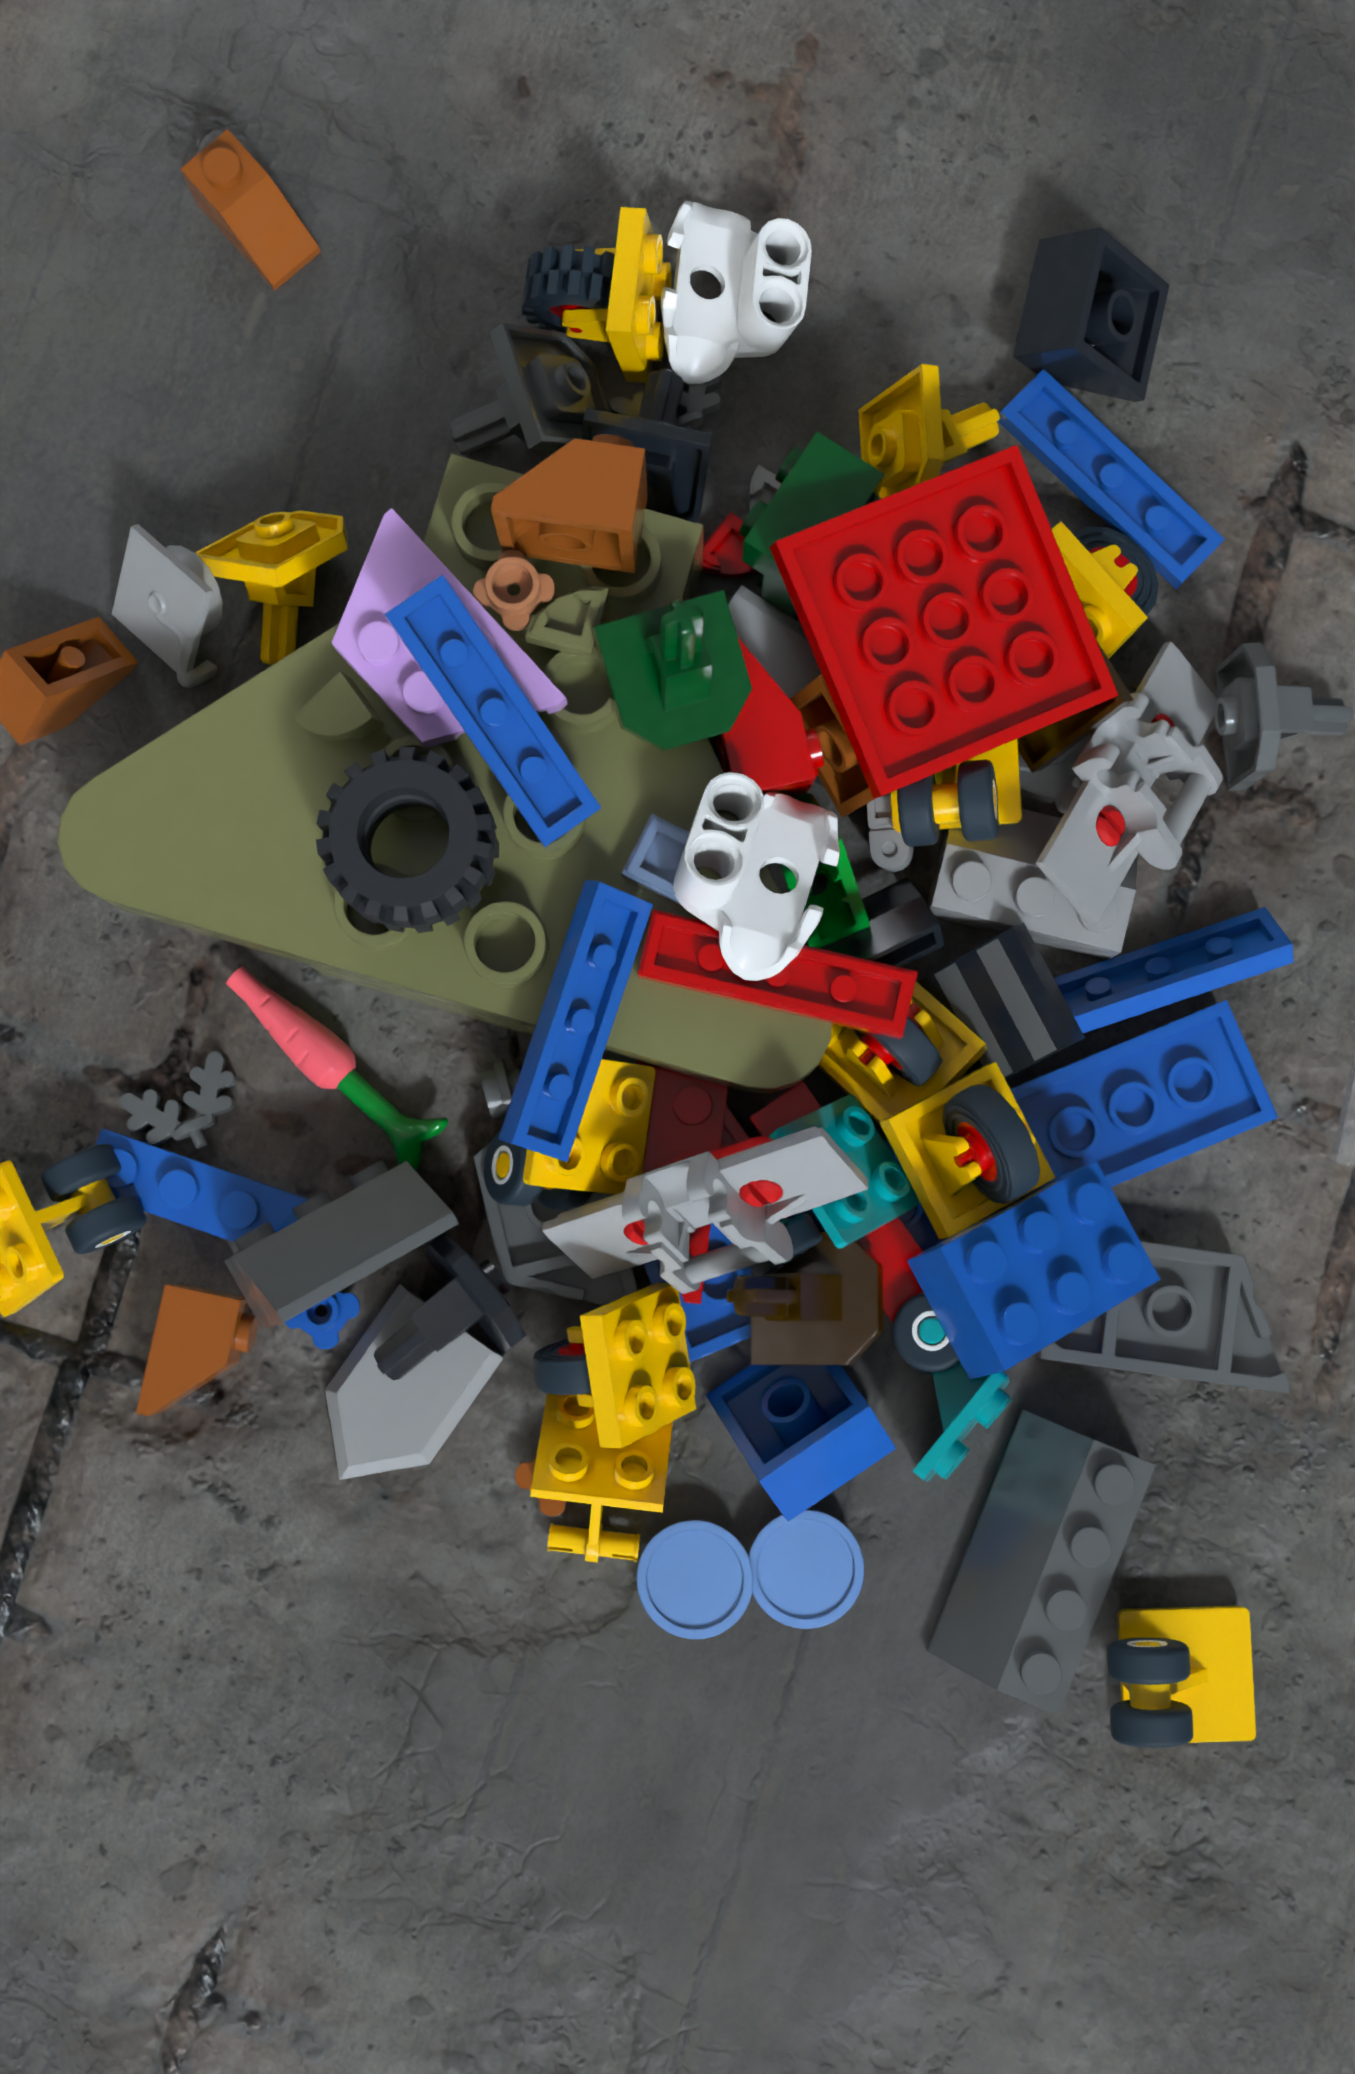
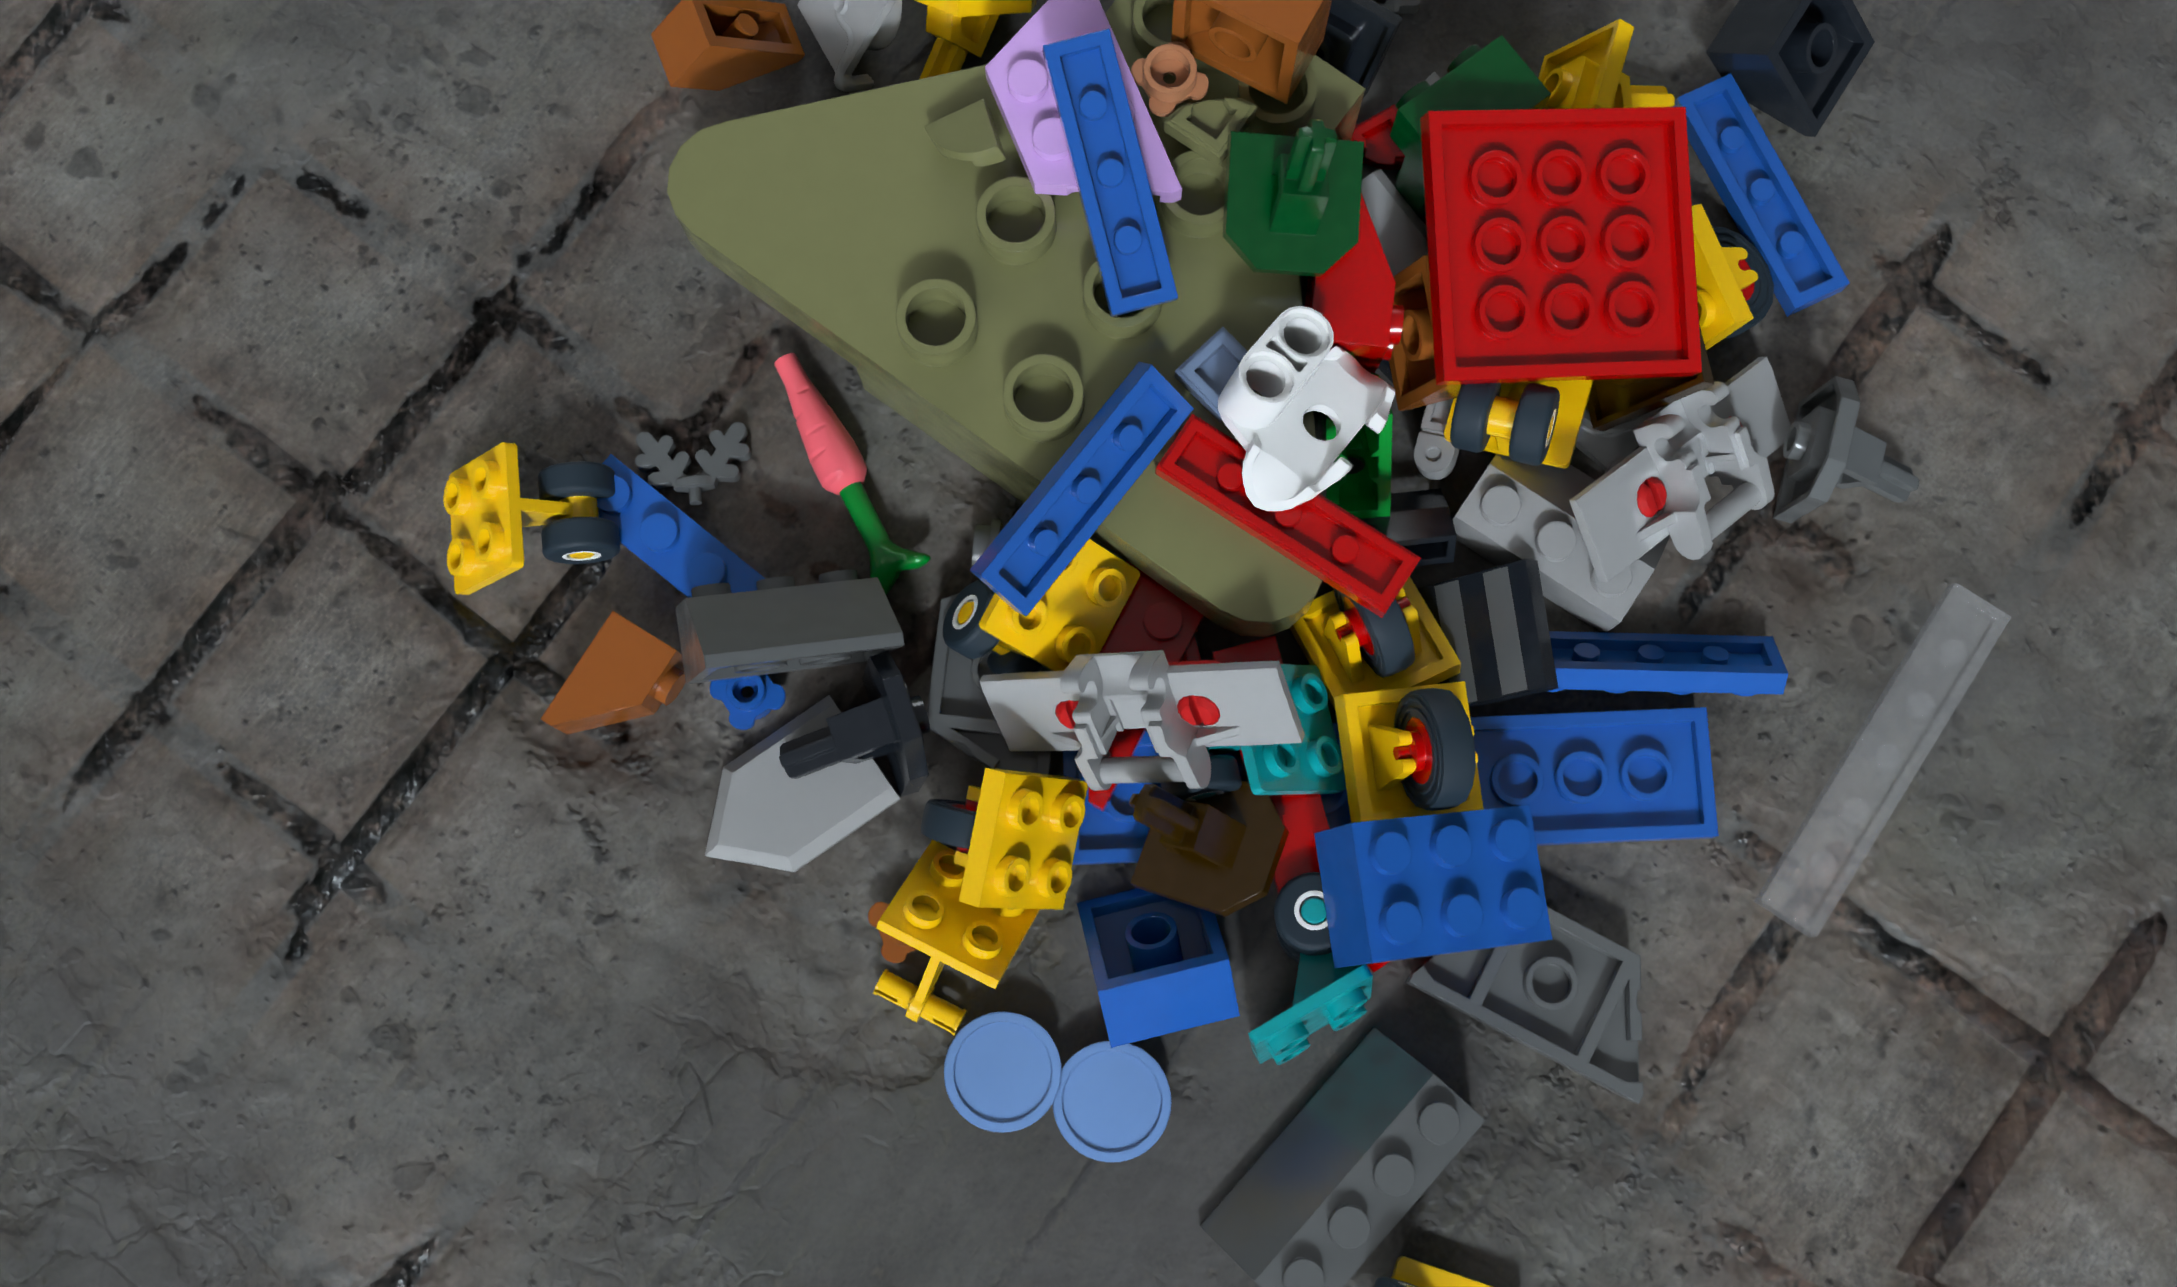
camera: 20 degrees right, 5 degrees down
black tyre [316,747,499,933] -> none

